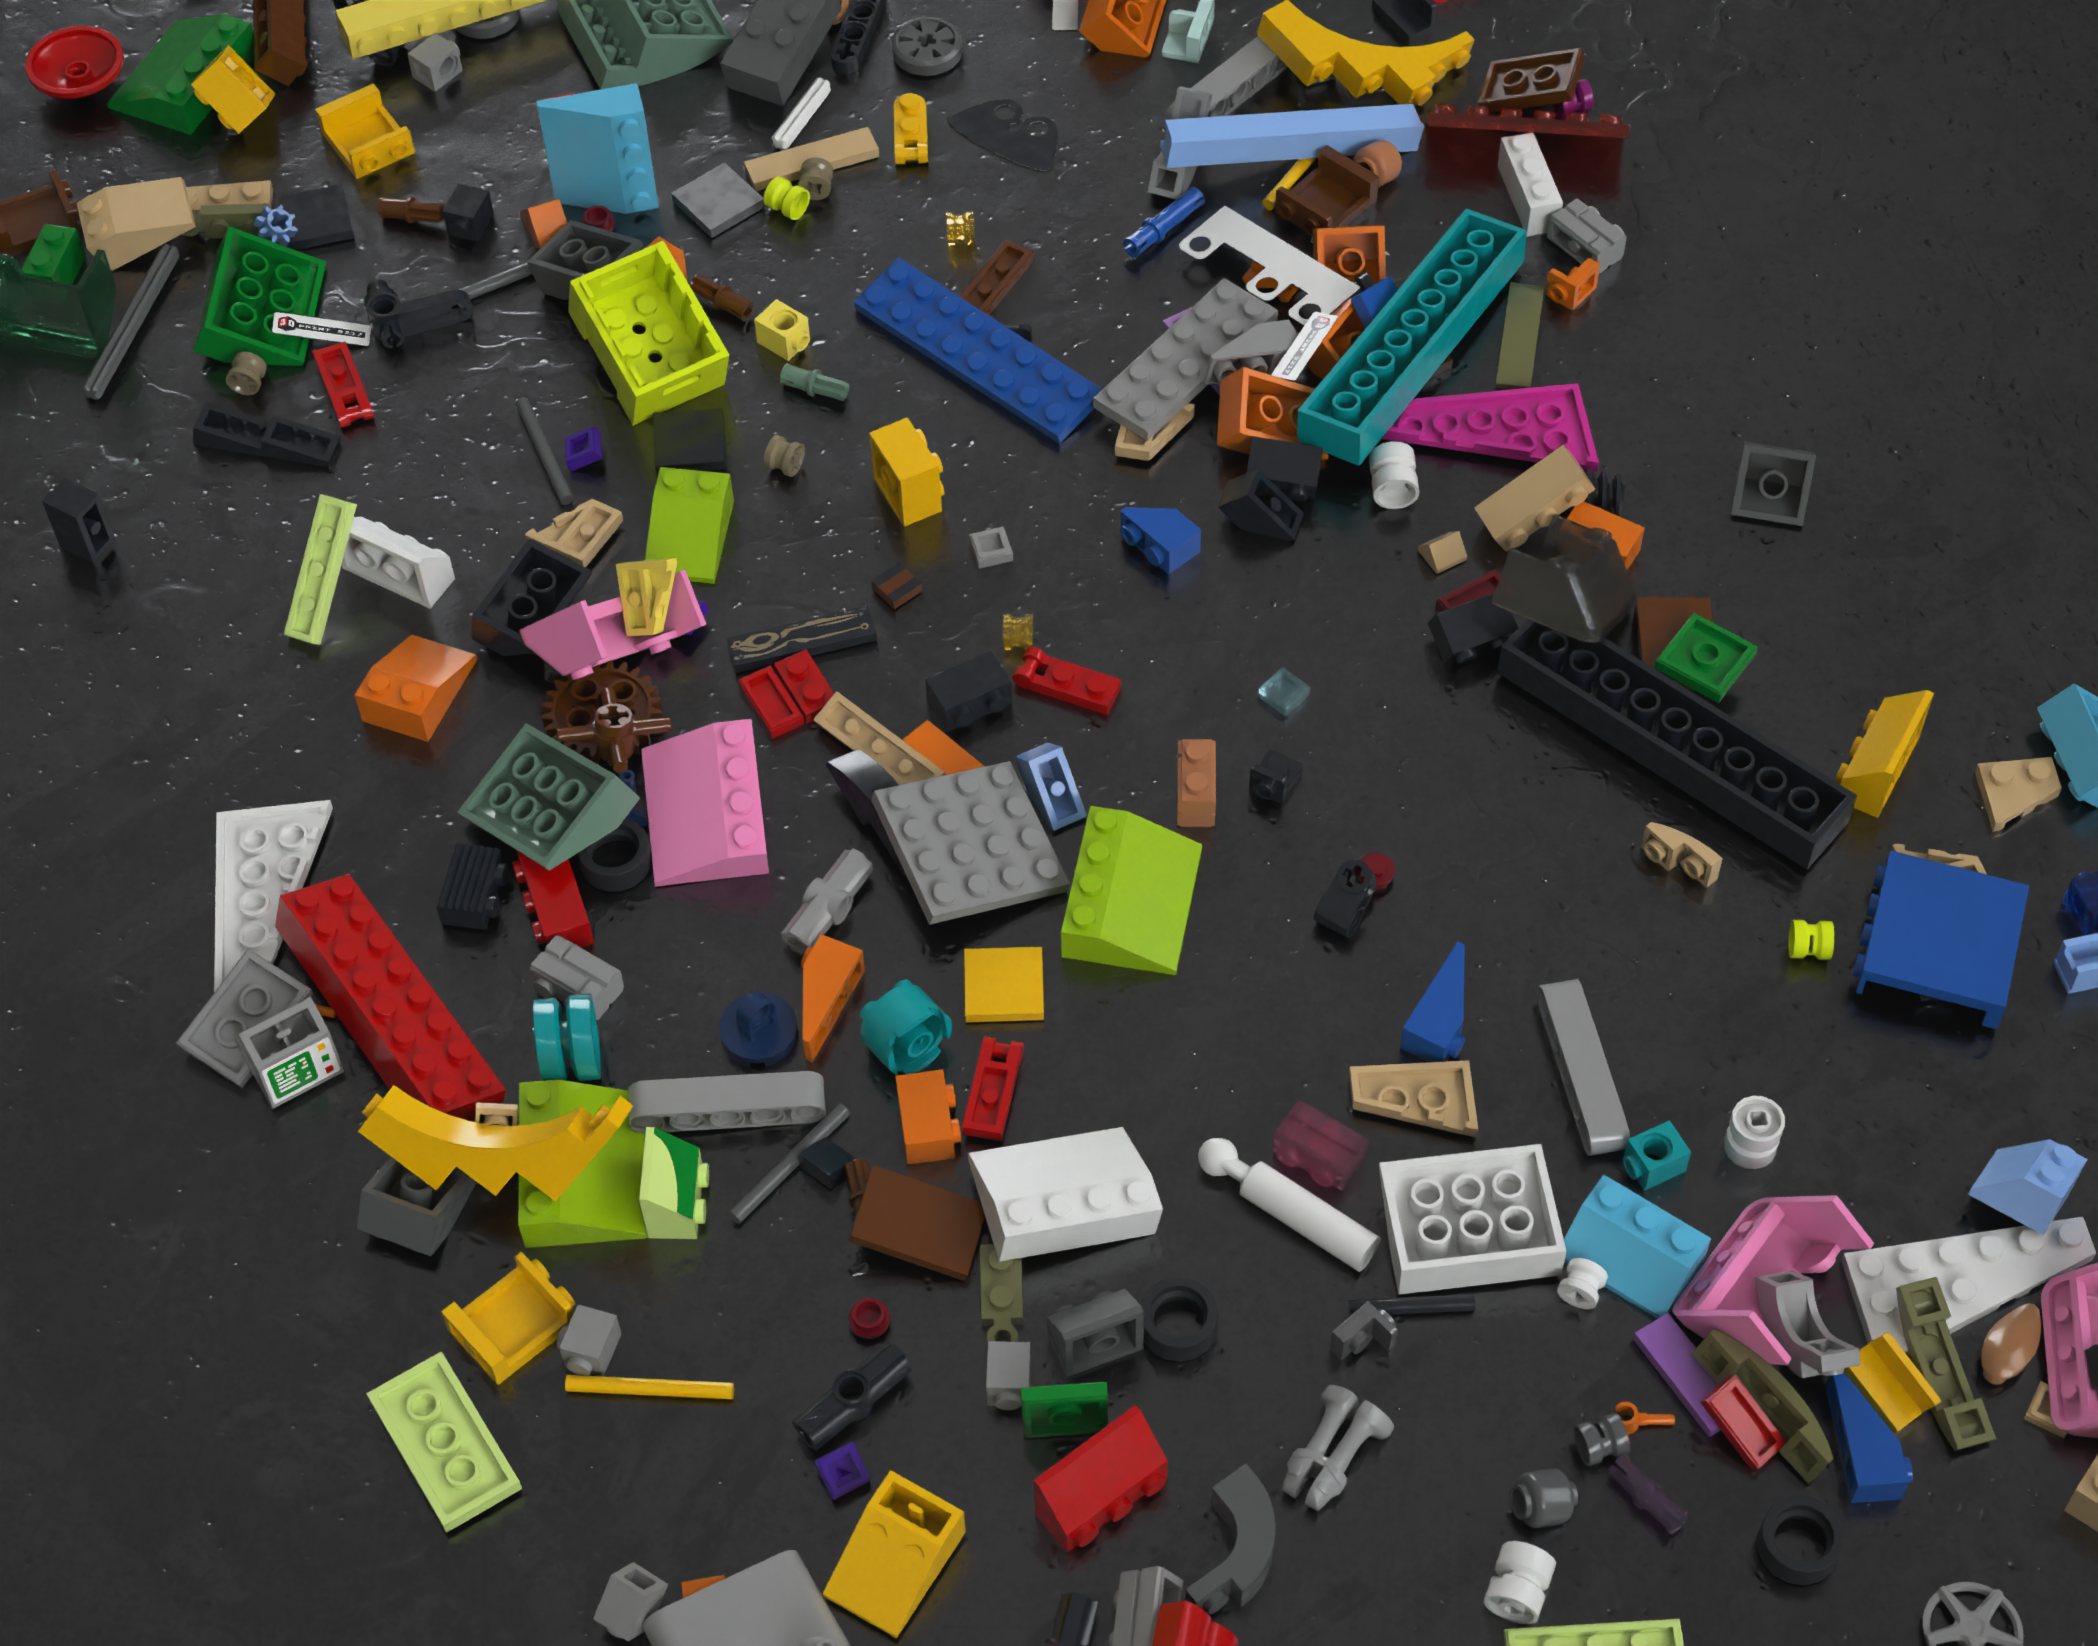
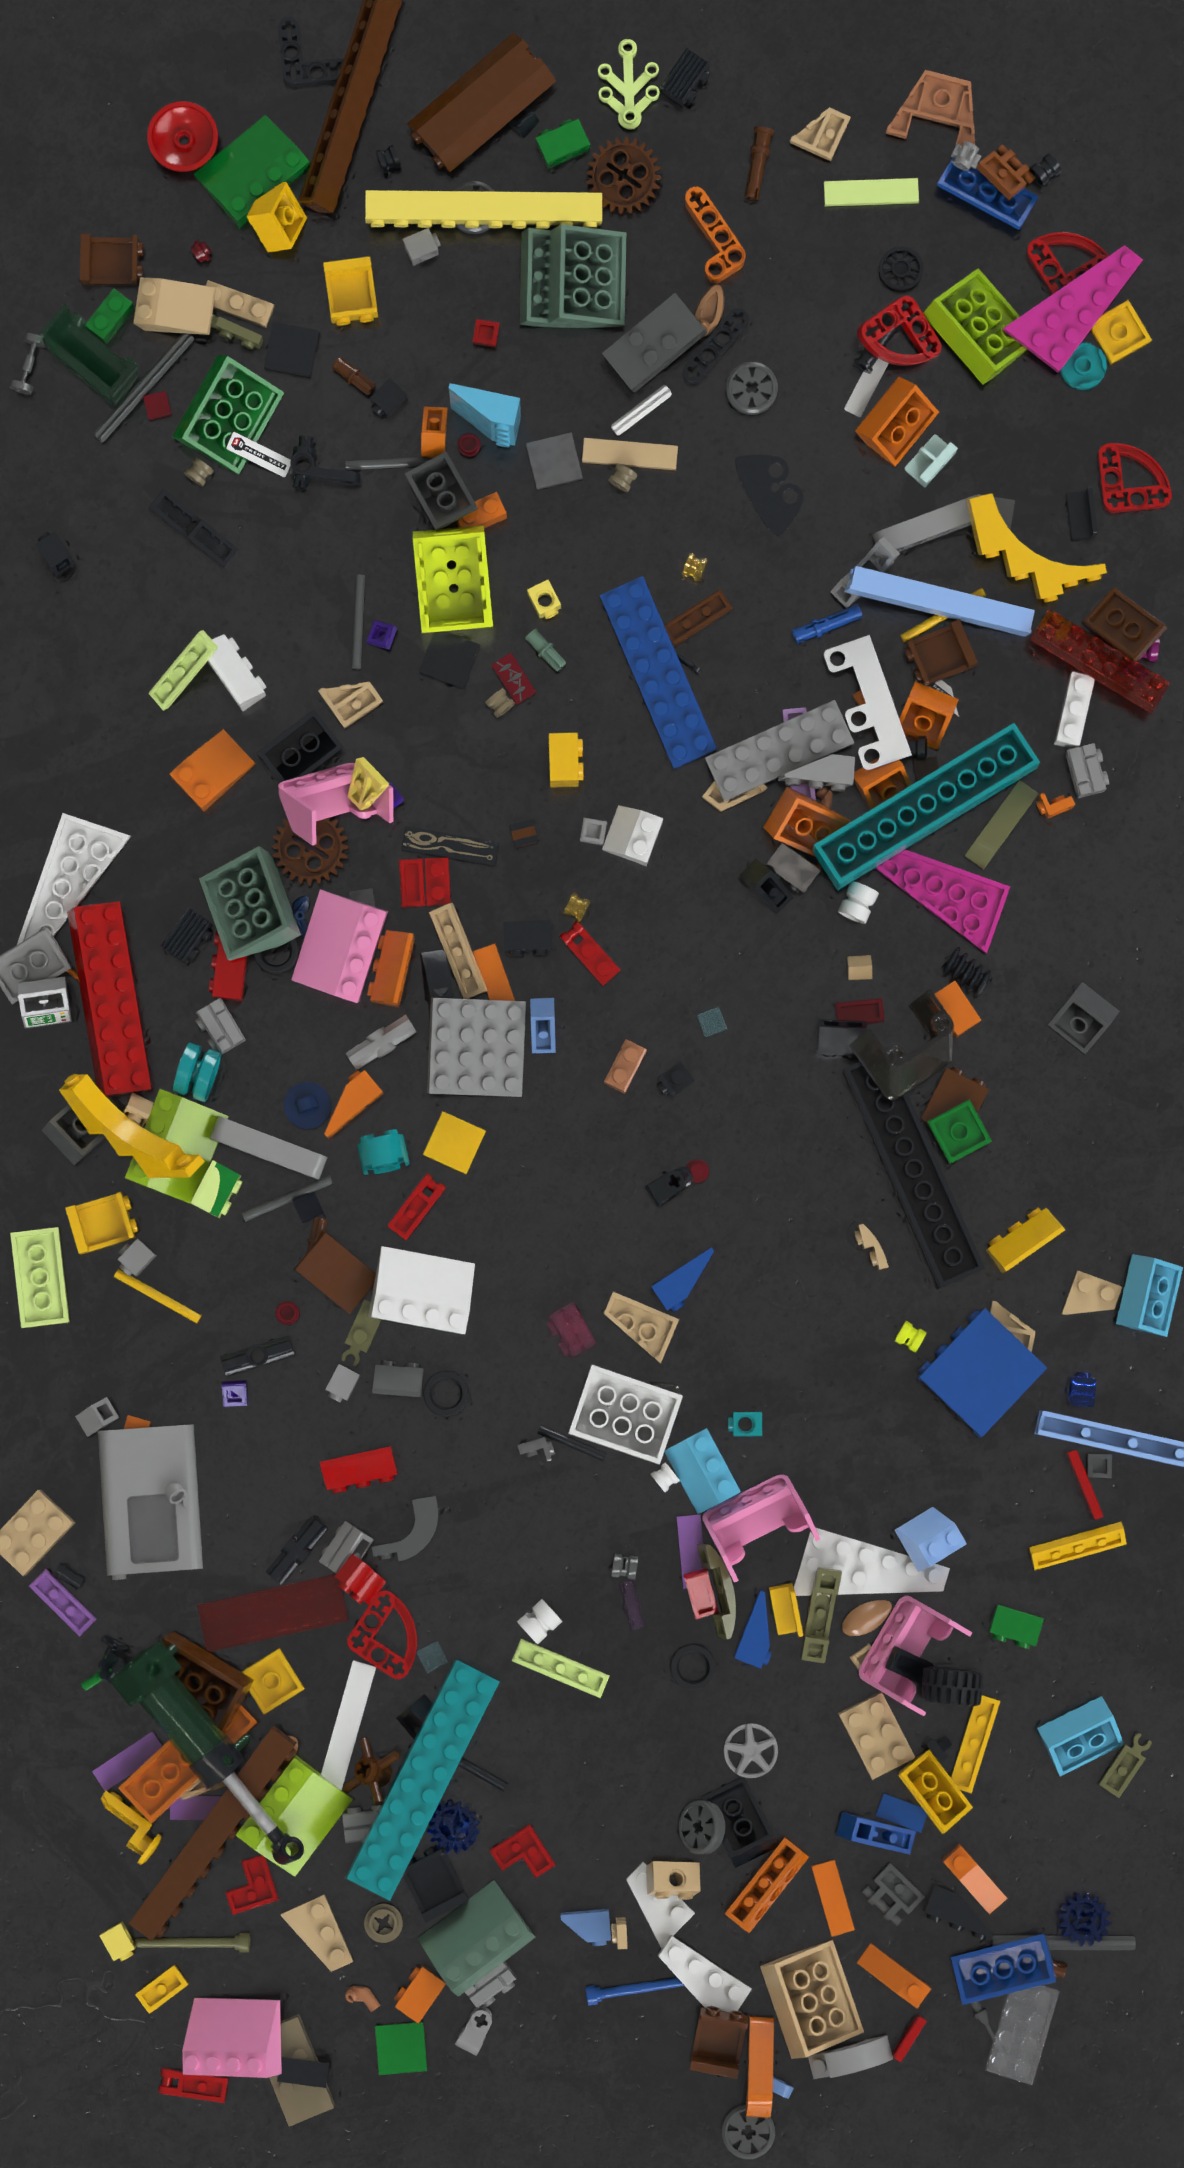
camera: 20 degrees right, 30 degrees up
medium blue gear [253,205,298,247] -> none
red plate [312,341,374,428] -> none
reddish brown bar [557,688,672,773] -> none
lime slope [645,467,734,584] -> none
reddish brown axle [689,274,754,321] -> none
neon yellow wheel [763,176,810,220] -> none
yellow slope [823,1470,966,1639] -> none
yellow plate [894,93,928,165] -> none
orange brick [896,1069,961,1165] -> none
green tile [1021,1382,1108,1438] -> none
lime slope [1061,806,1202,975] -> none
blue slope [1120,507,1201,574] -> none
white piece [1198,1138,1381,1272] -> none
white sticker [1271,312,1338,381] -> none
light grey piece [1282,1385,1394,1511] -> none
blue tile [1351,275,1398,329] -> none
nougat head [1353,140,1402,188] -> none
tan brick [1474,445,1595,552] -> none
dark grey head [1510,1468,1578,1528] -> none
light grey beam [1537,979,1630,1156] -> none
orange hand [1615,1402,1675,1435] -> none
white wheel [1724,1096,1785,1169] -> none
light grey arch [1755,1270,1860,1378] -> none
none -> dark red tile [143,391,172,421]
none -> dark red plate [191,240,212,263]
none -> orange slope [367,930,415,1008]
none -> dark red tile [491,653,536,706]
none -> white slope [602,805,663,866]

